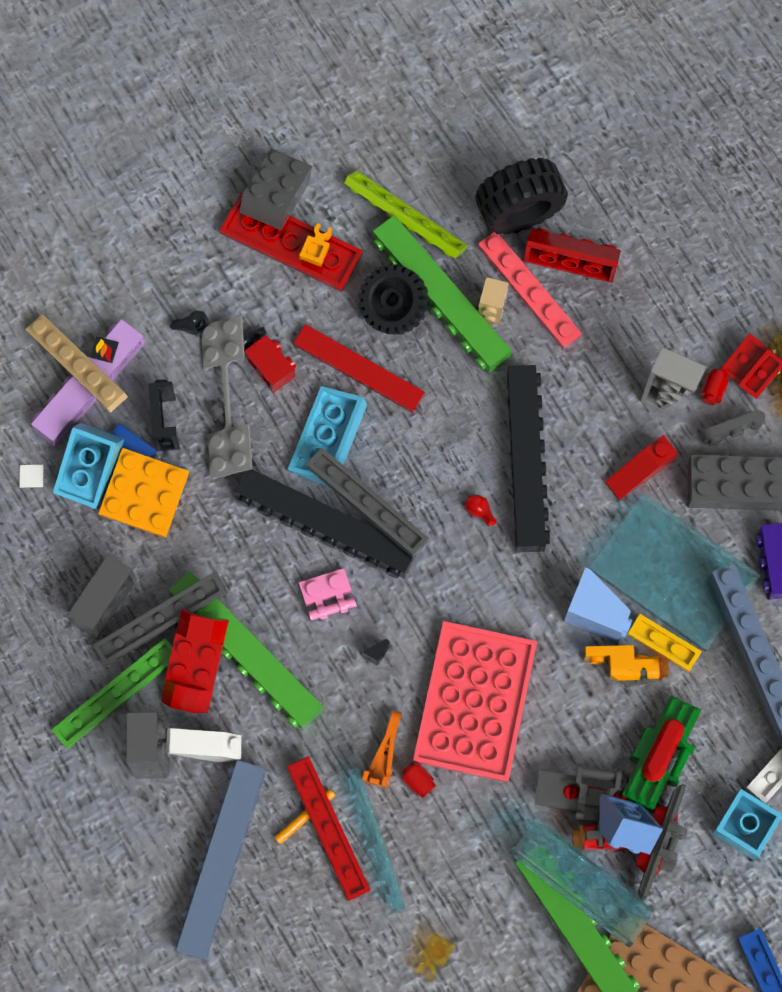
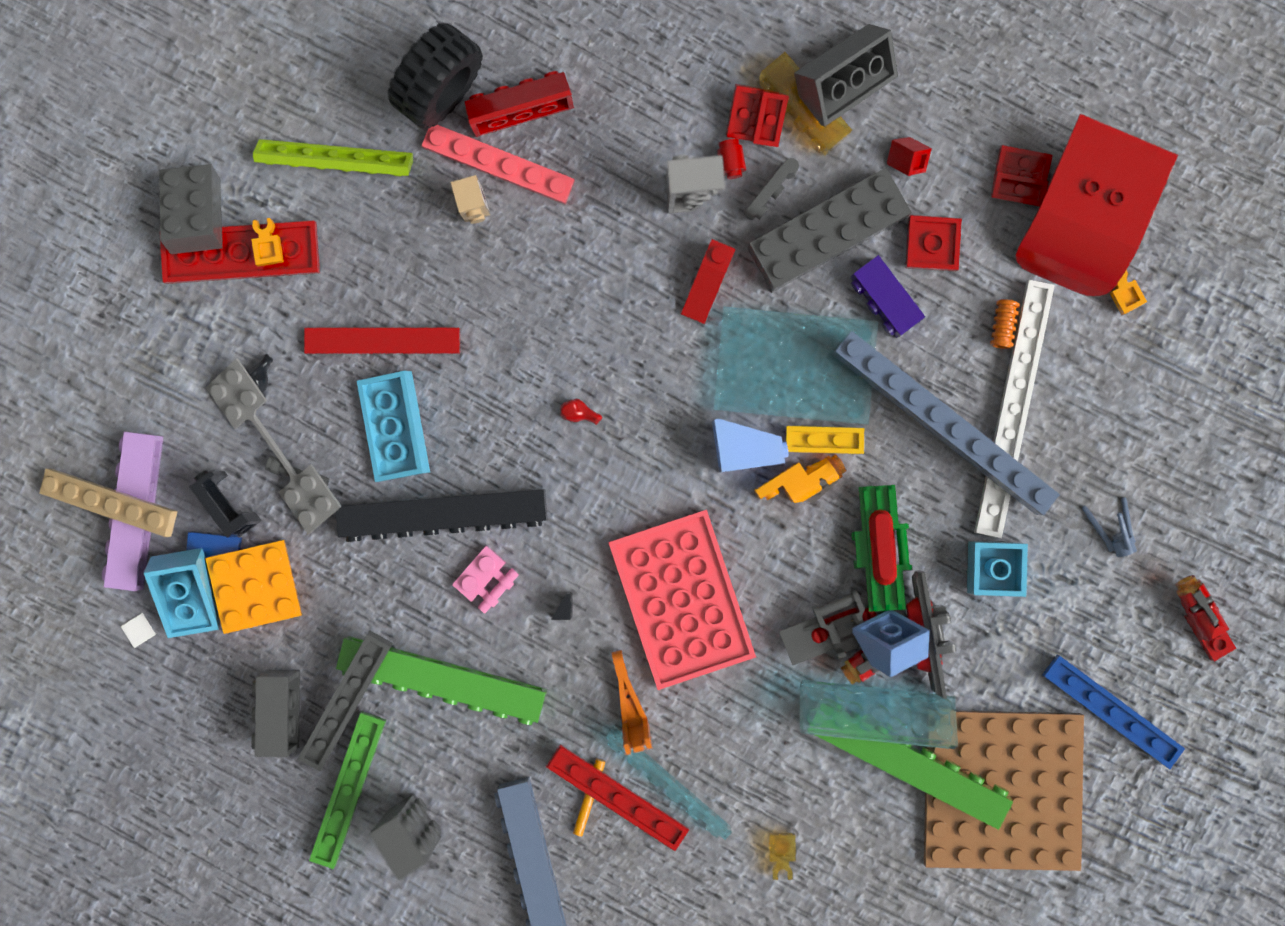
camera: 30 degrees left, 15 degrees up
black sticker [90,336,119,363] -> none
red piece [161,608,229,713] -> none
white slope [166,728,242,763] -> none
black animal [170,311,209,335] -> none
red brick [244,335,296,393] -> none
dark grey plate [306,448,429,558] -> none
black wheel [358,265,429,335] -> none
bright green brick [372,215,512,374] -> none
red brick [401,762,437,799] -> none
black brick [507,365,550,553] -> none

